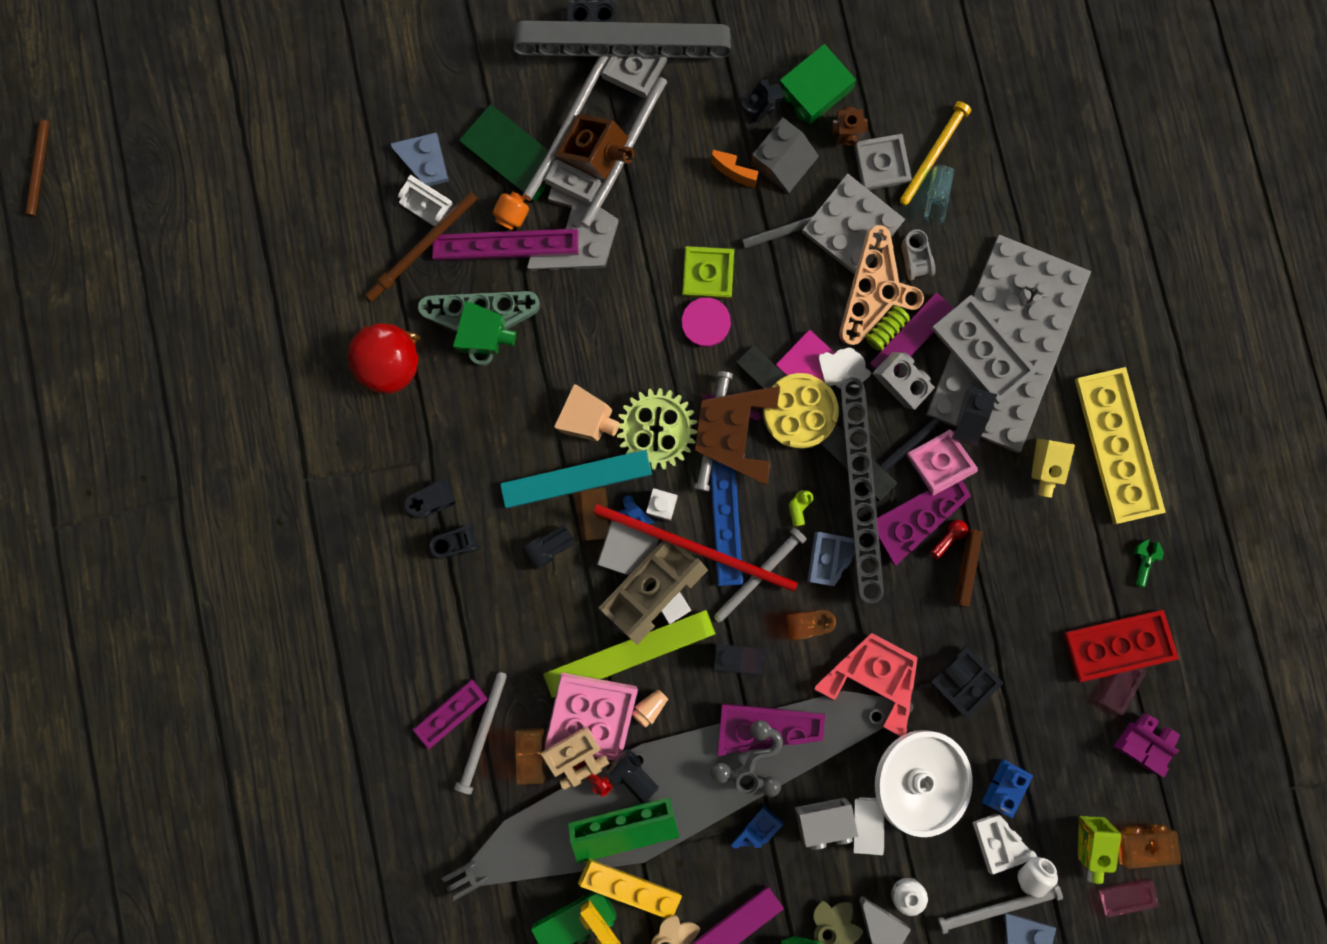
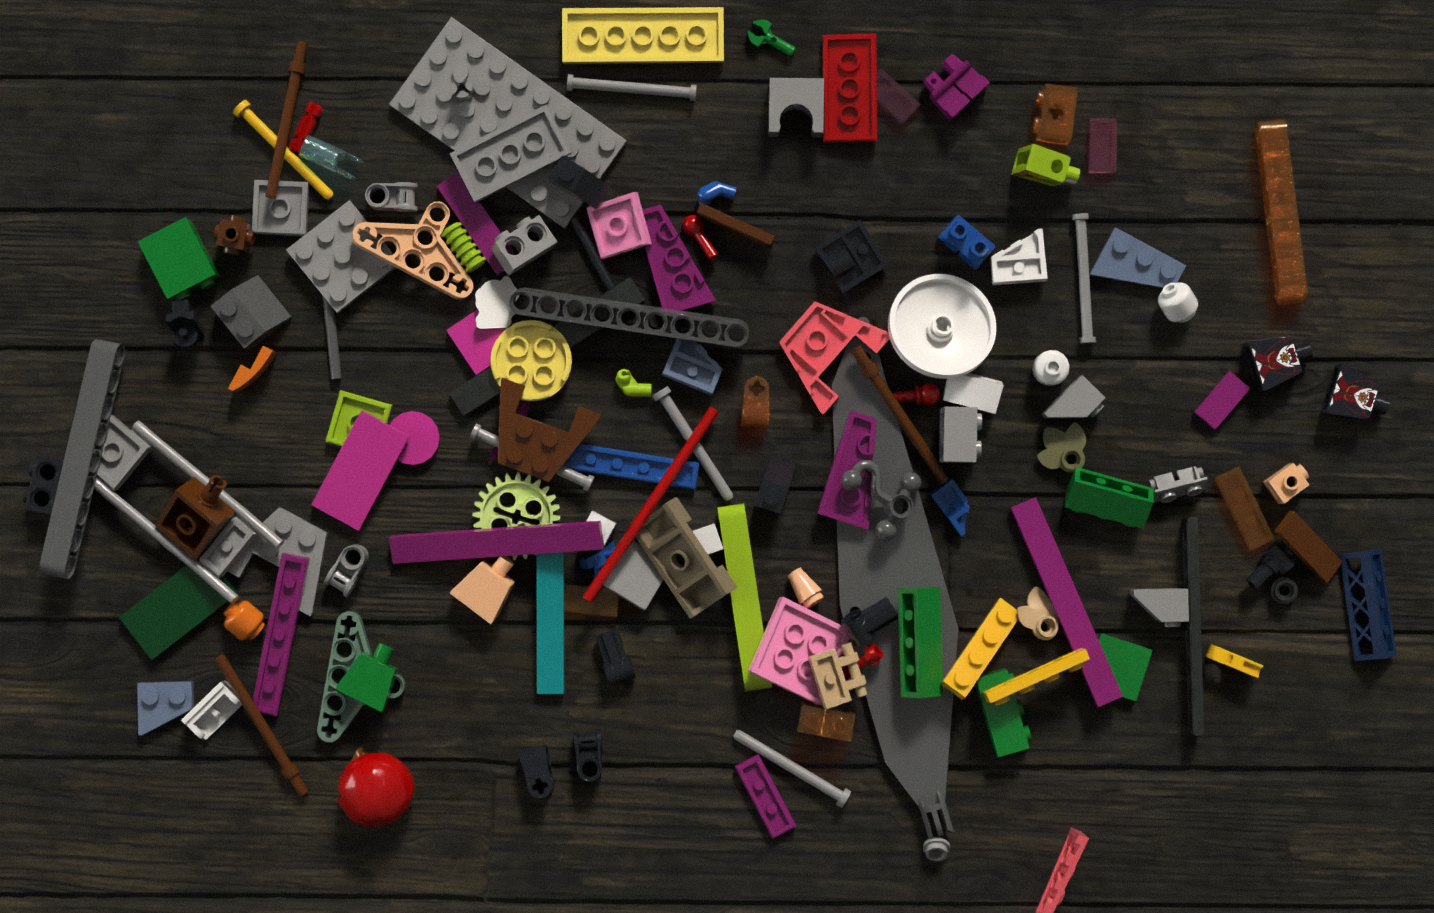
camera: 80 degrees left, 5 degrees up
white head [1017,857,1058,898] -> none
light yellow torso [1031,439,1075,498] -> none
none -> reddish brown bar [265,41,308,199]
none -> red axle [289,102,323,154]
none -> dark pink tile [311,410,410,531]
none -> light grey piece [323,544,369,597]
none -> magenta tile [389,521,604,564]
none -> light grey bar [567,74,697,101]
none -> blue arm [697,181,737,206]
none -> light grey piece [768,78,824,138]
none -> reddish brown bar [851,345,949,485]
none -> red bar [893,384,940,405]
none -> light grey plate [923,837,950,861]

